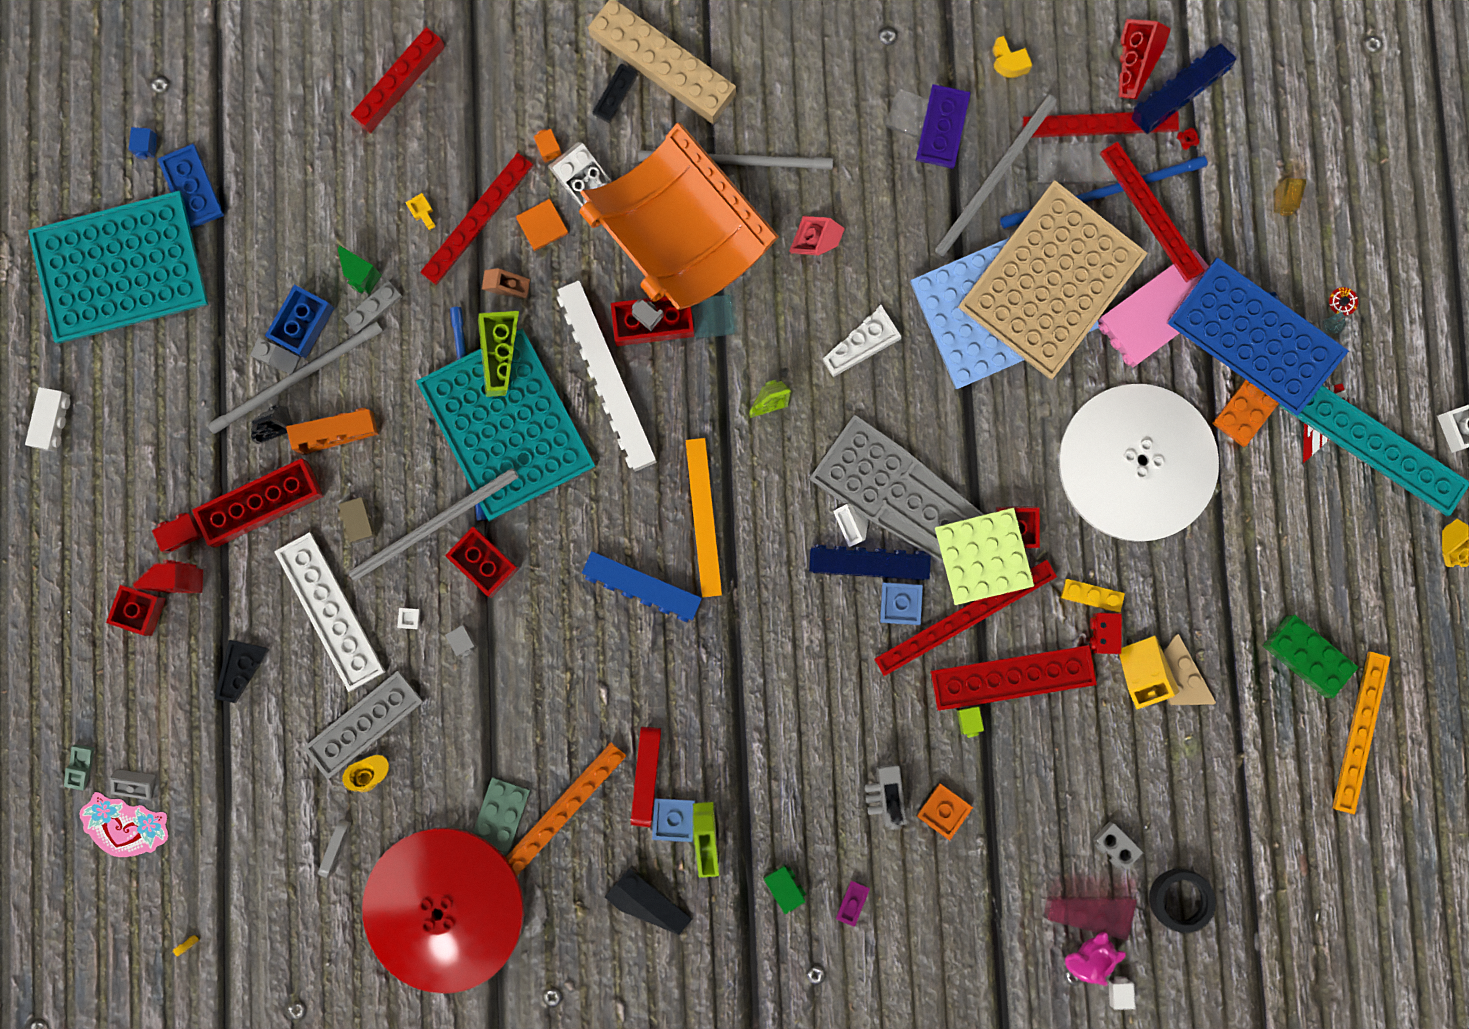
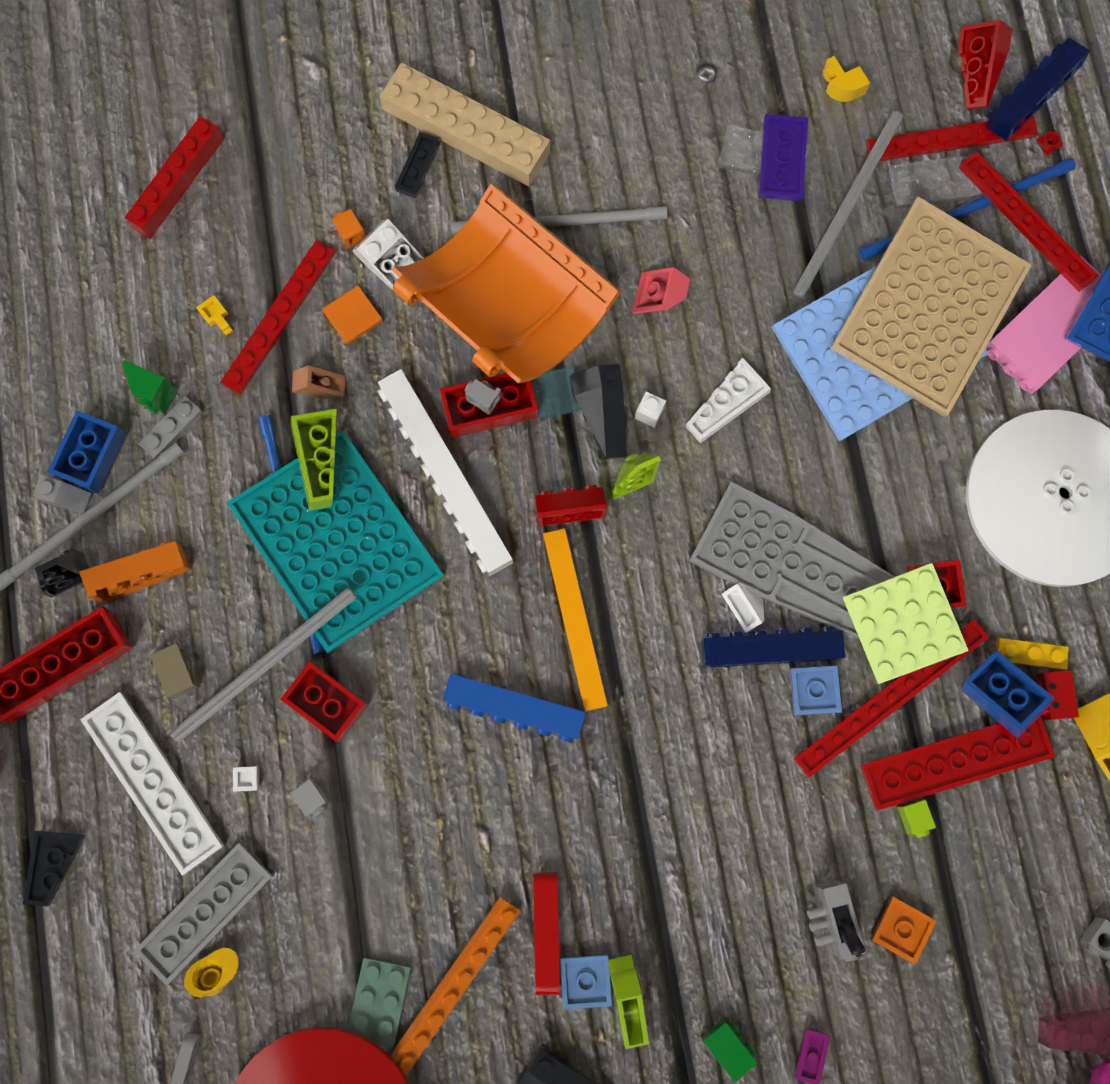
camera: 10 degrees left, 5 degrees down
none -> red slope [535,485,607,527]
none -> black wedge [570,364,627,459]
none -> white brick [635,392,666,428]
none -> blue brick [962,650,1054,738]

